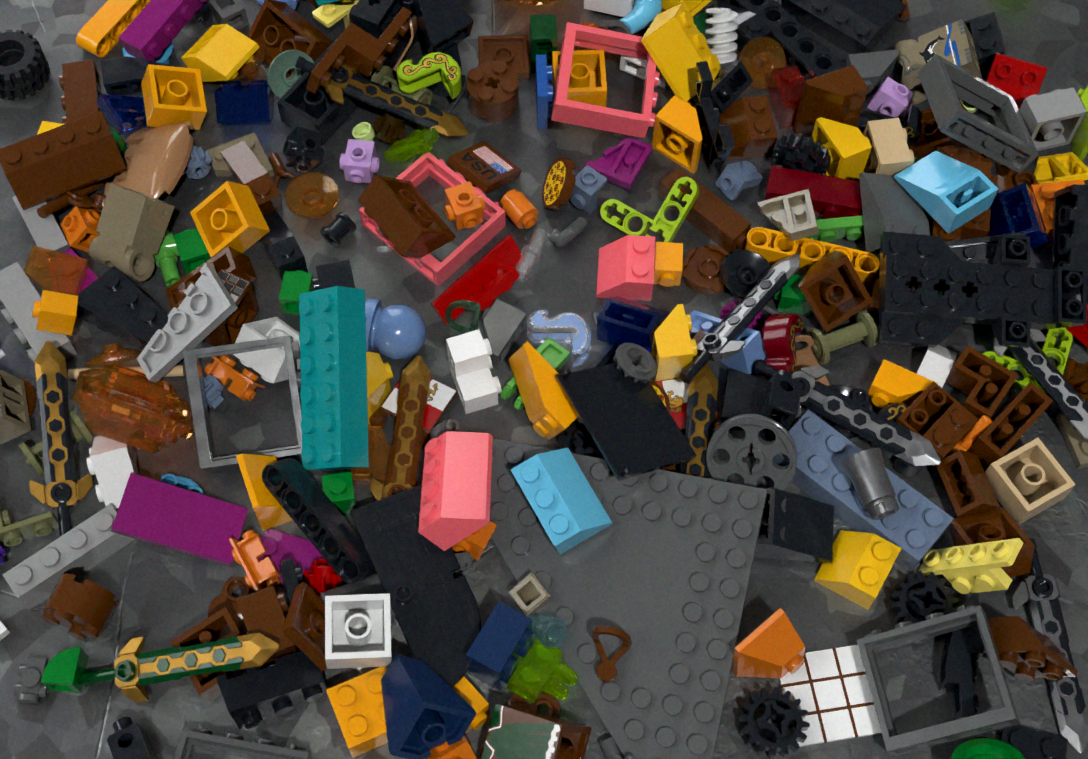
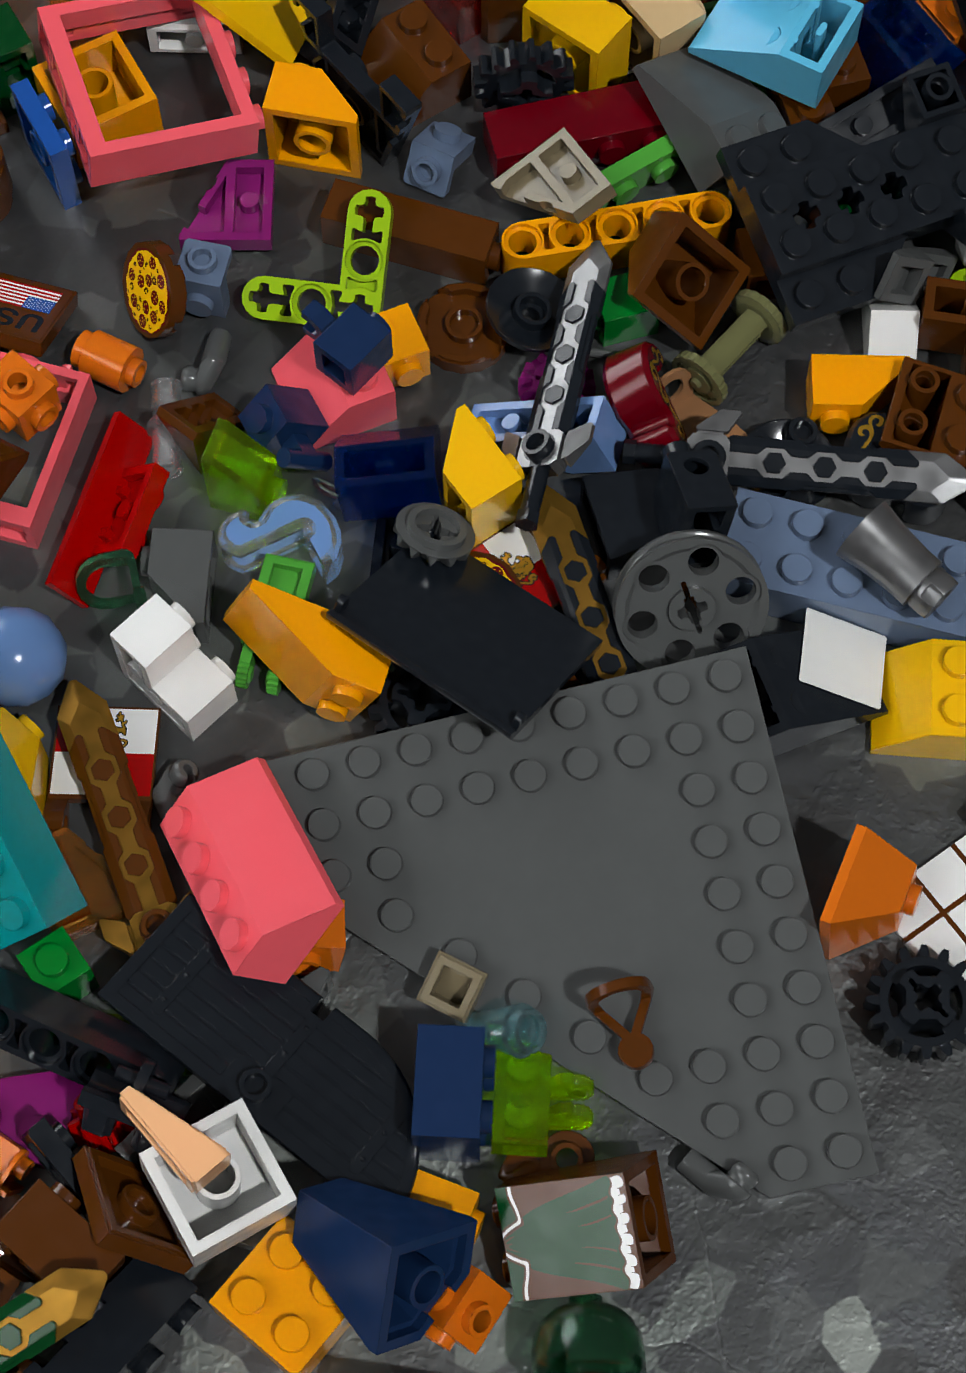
camera: 25 degrees left, 5 degrees up
medium azure slope [511,448,613,555] -> none
none -> black hips [77,1057,192,1153]
none -> light nougat slope [119,1086,231,1194]
none -> reddish brown slope [156,392,245,474]
none -> clear neon green slope [201,418,288,523]
none -> dark blue brick [238,384,333,472]
none -> dark blue brick [301,299,393,396]
none -> white sticker [799,608,887,709]
none -> dark grey slope [874,247,958,305]

